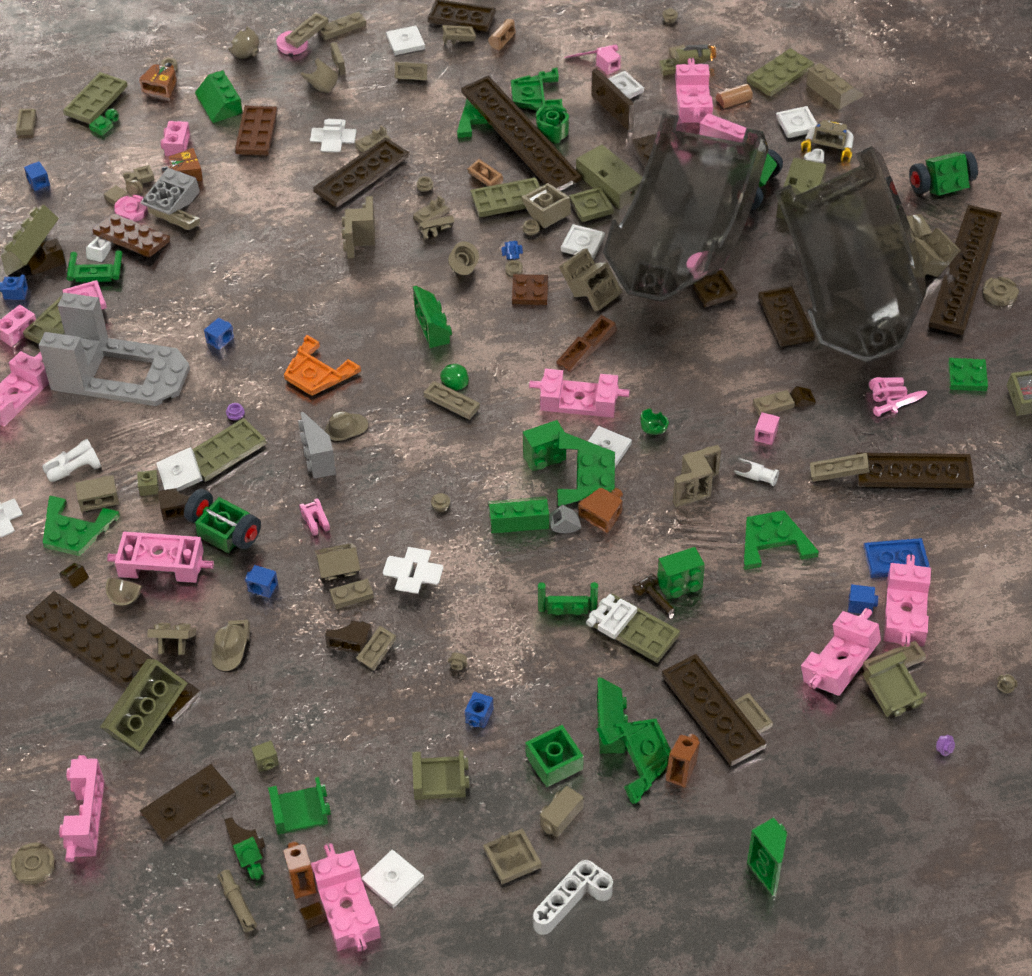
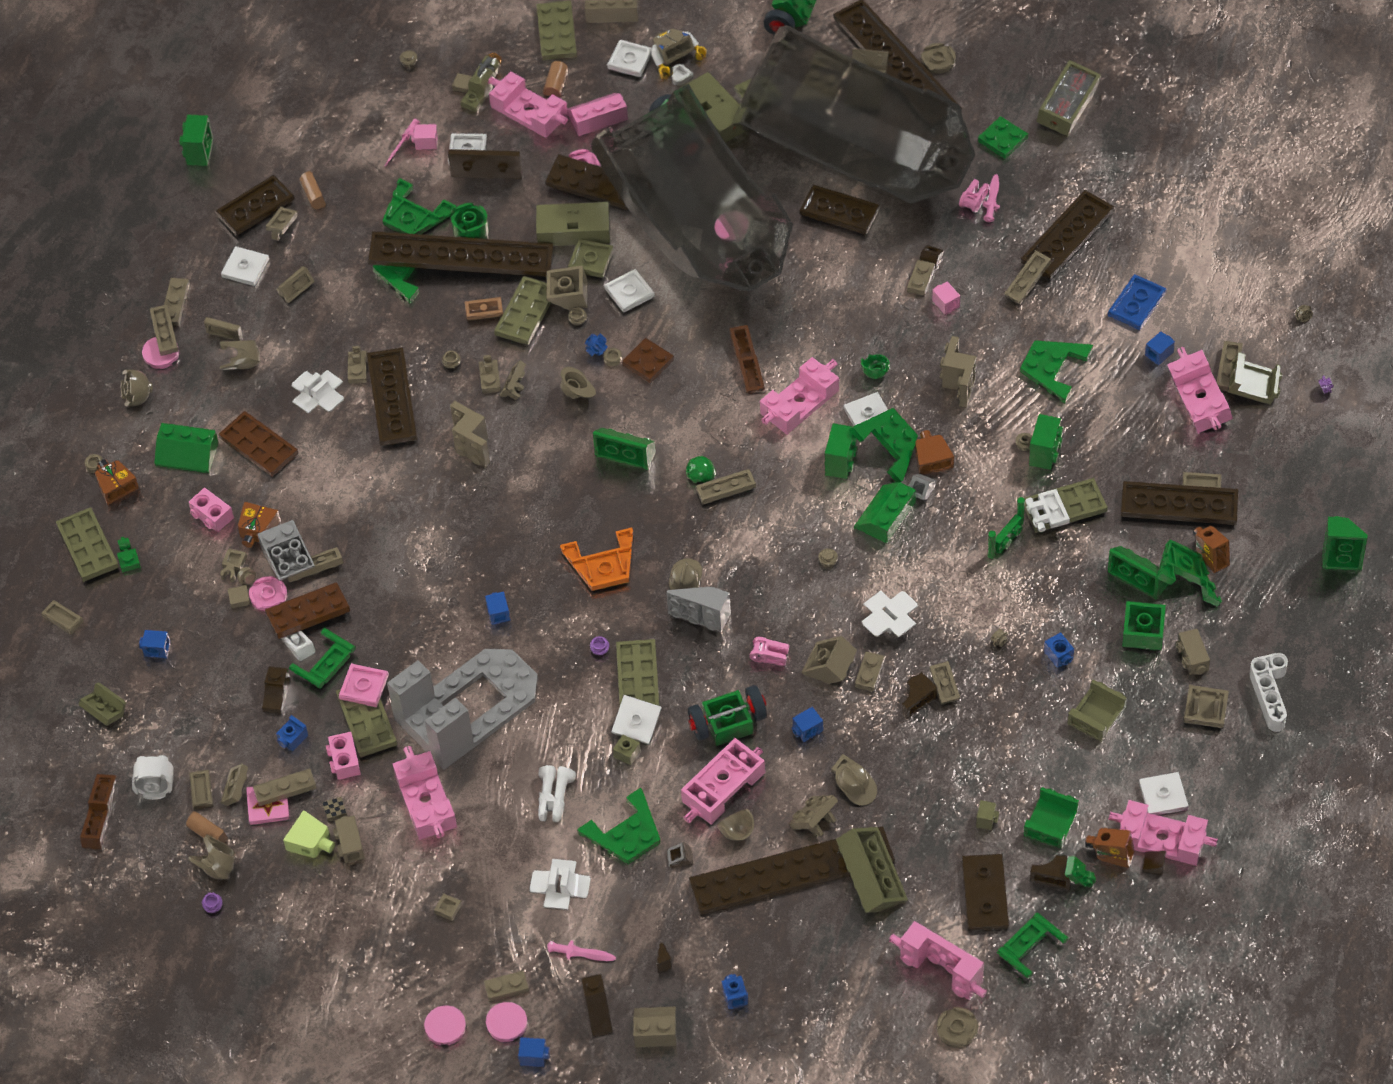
camera: 50 degrees left, 5 degrees up
olive slope [1,204,59,275] -> none
dark tan brick [75,475,119,512] -> none
dark brown arch [158,488,190,521] -> none
dark tan pin [217,870,257,932] -> none
dark tan bracket [559,248,623,311] -> none
dark brown piece [632,573,675,615] -> none
white piece [734,459,779,486] -> none
bright pink brick [883,555,931,647] -> none
none -> green plate [997,912,1069,979]

